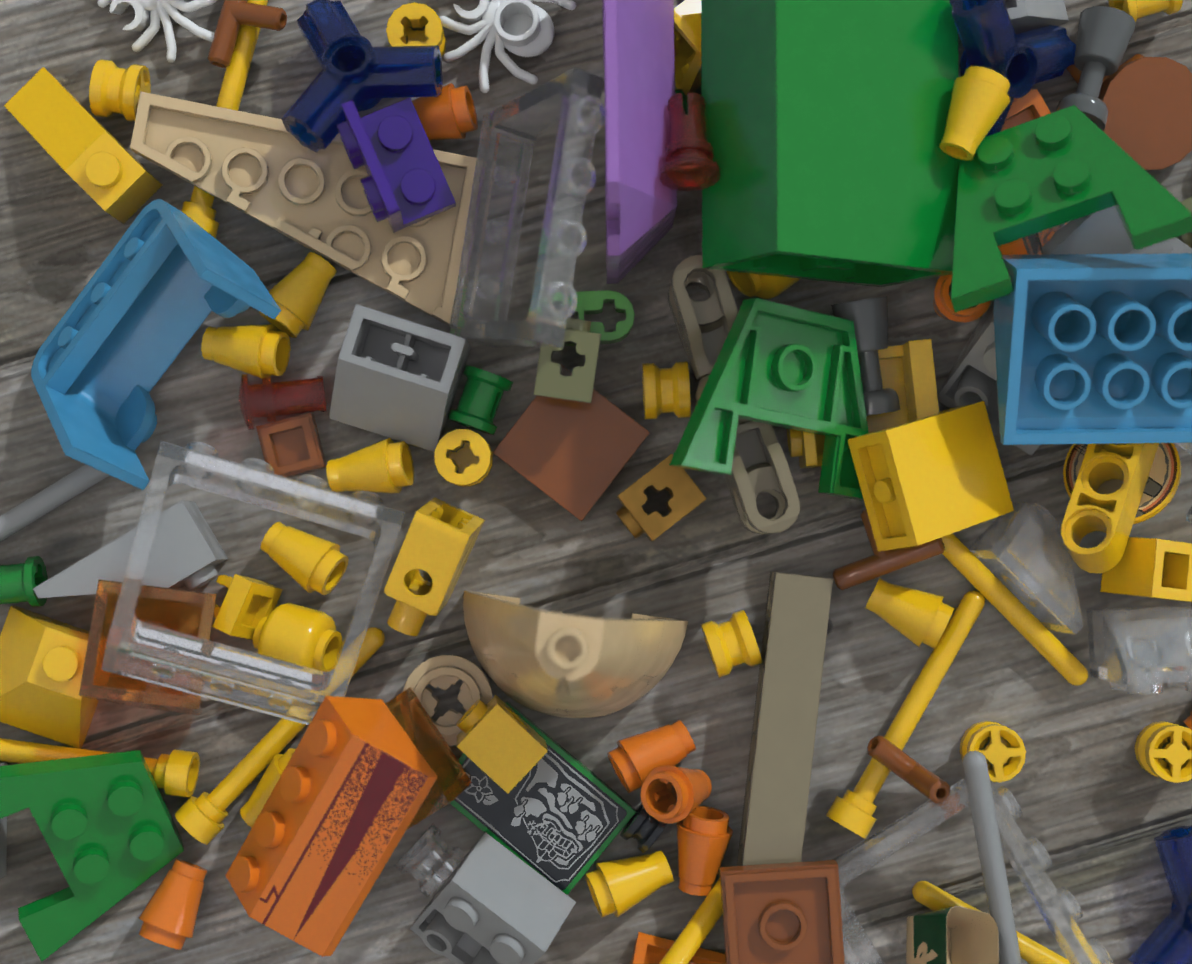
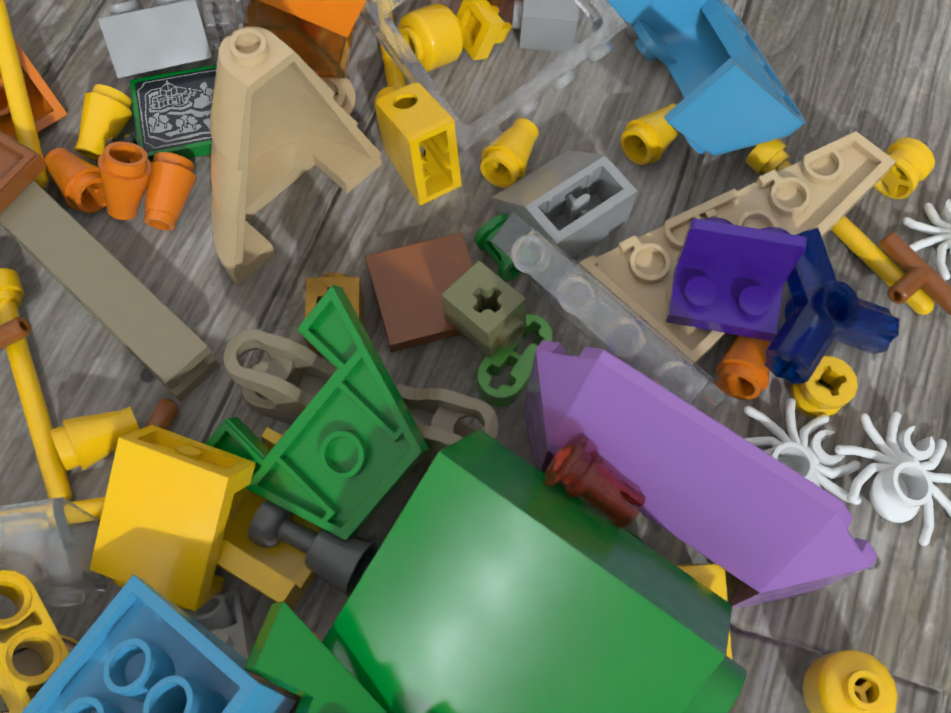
camera: 120 degrees right, 20 degrees down
yellow slope [4,67,163,224] -> none
clear red pin [239,374,327,430] -> none
dark orange tile [256,412,326,482] -> none
yellow cone [259,252,337,338] -> none
yellow cone [260,522,349,595] -> none
yellow wheel [434,429,493,487] -> none
yellow wheel [642,361,691,420] -> none
yellow wheel [701,610,762,678] -> none

